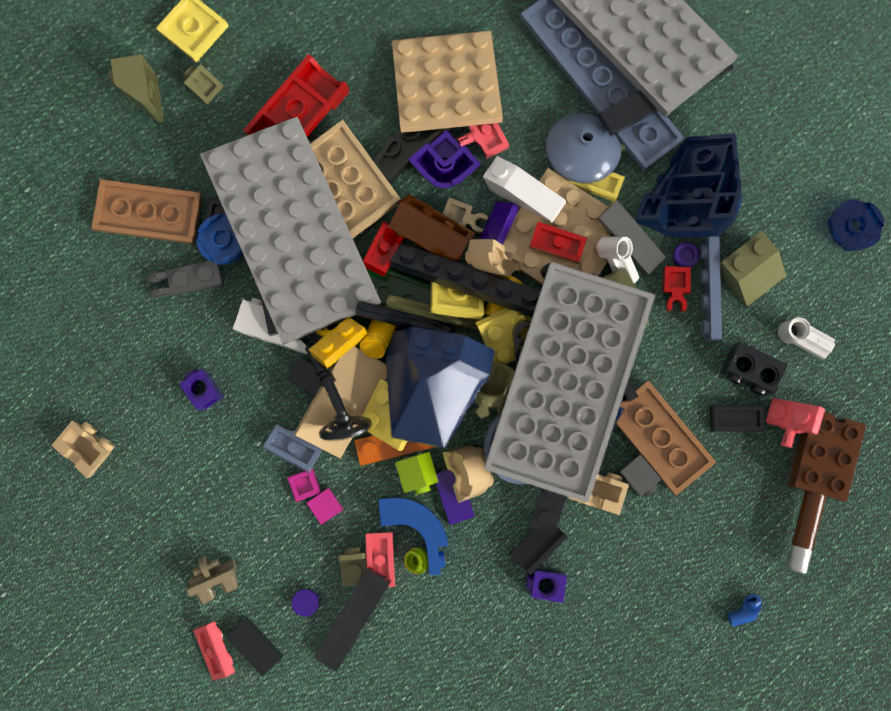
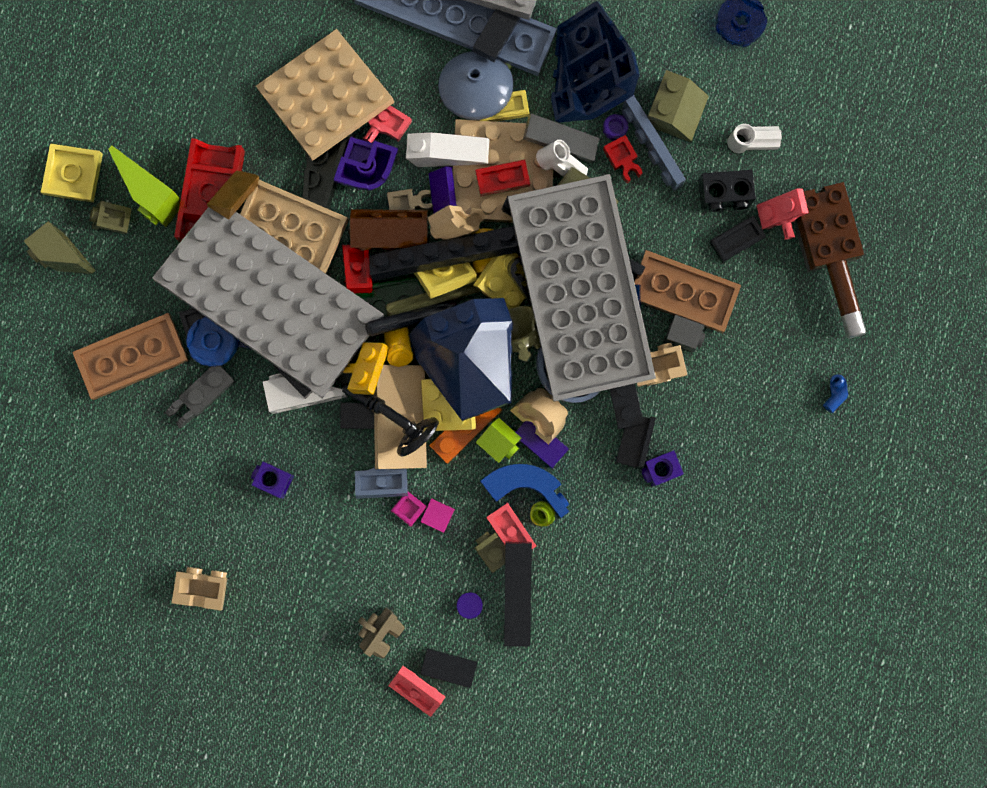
camera: 40 degrees left, 0 degrees up
none -> lime slope [108,145,181,227]
none -> pearl gold slope [207,170,259,220]

